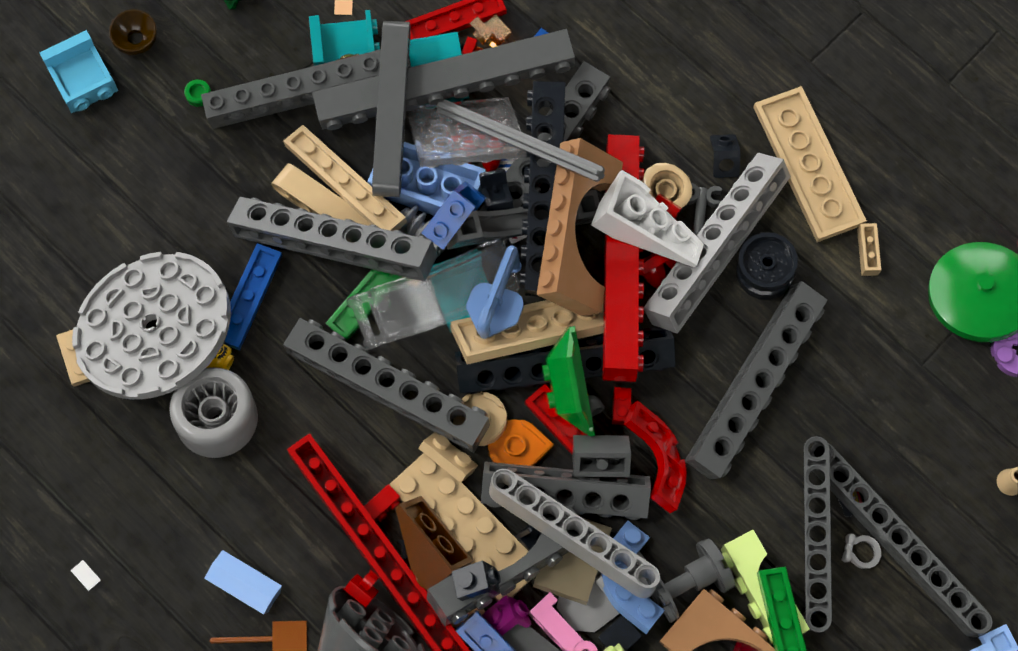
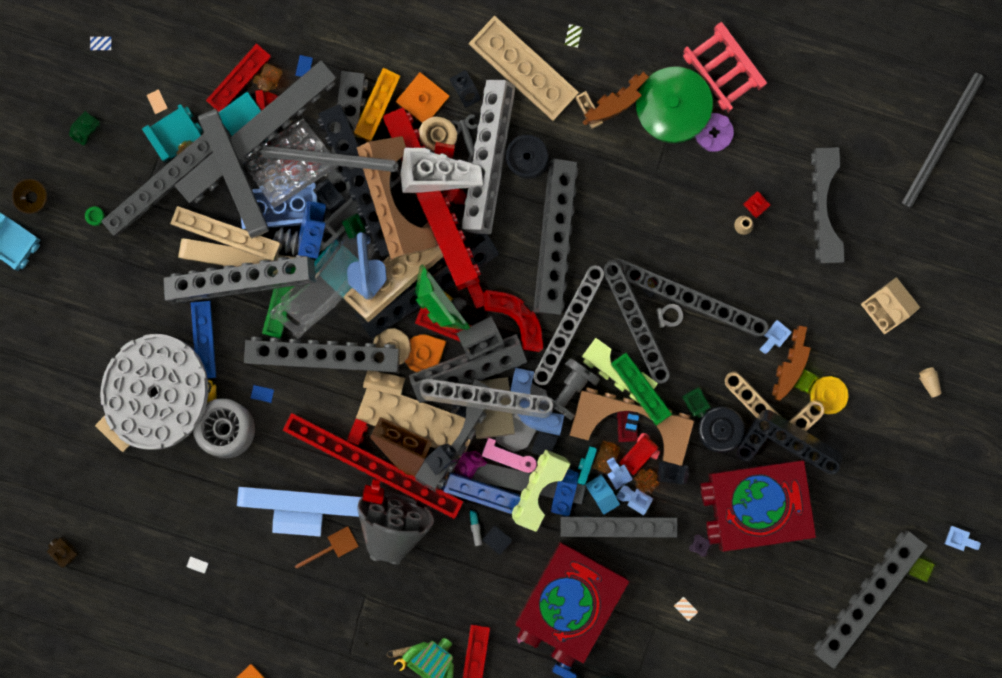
camera: 20 degrees left, 15 degrees up
none -> light blue beam [237,487,362,517]
none -> blue sticker [251,385,274,403]
none -> dark green tile [342,213,366,239]
none -> light orange plate [353,68,400,142]
none -> orange plate [396,72,450,123]
none -> light grey beam [533,265,604,386]
none -> sticker [565,24,582,48]
none -> dark orange slope [582,72,649,125]

